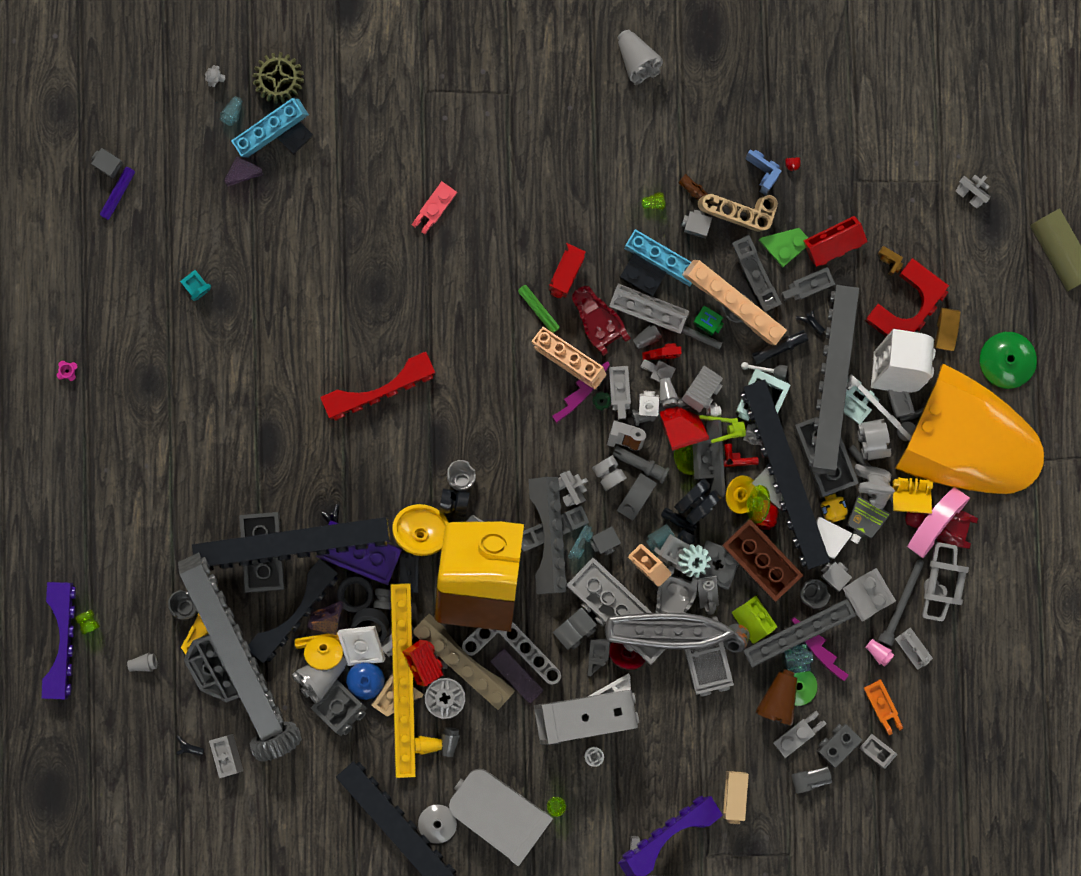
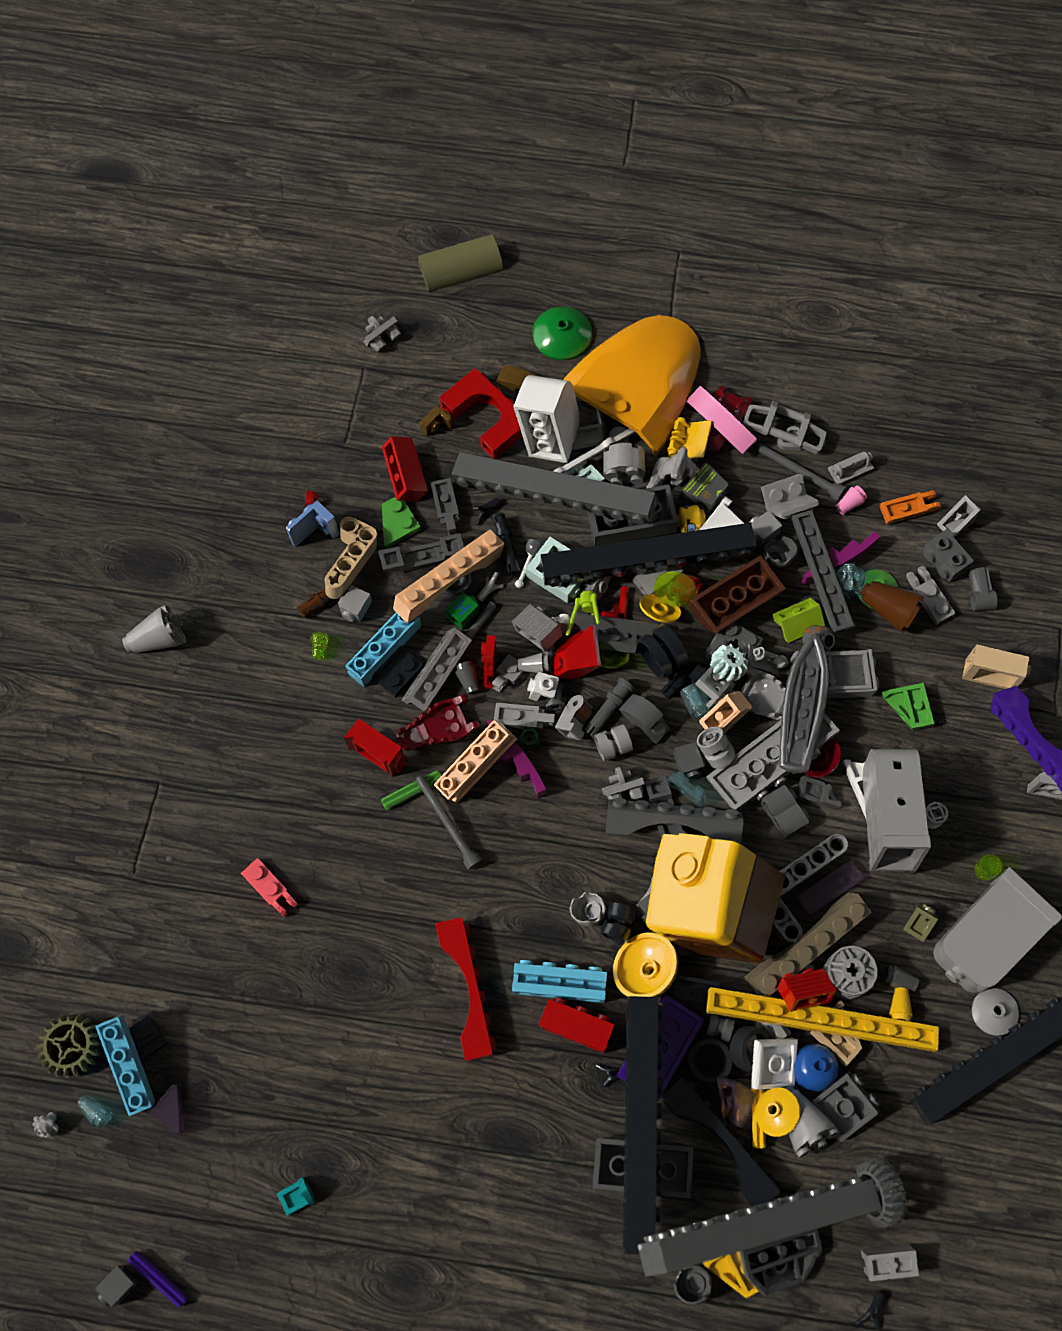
camera: 70 degrees left, 15 degrees down
none -> dark grey piece [416,775,483,870]
none -> light grey bar [476,572,504,603]
none -> medium azure brick [512,960,607,1003]
none -> red brick [539,997,614,1053]
none -> light grey wheel [697,726,736,769]
none -> bright green wing [882,683,934,730]
none -> olive bracket [903,903,938,942]

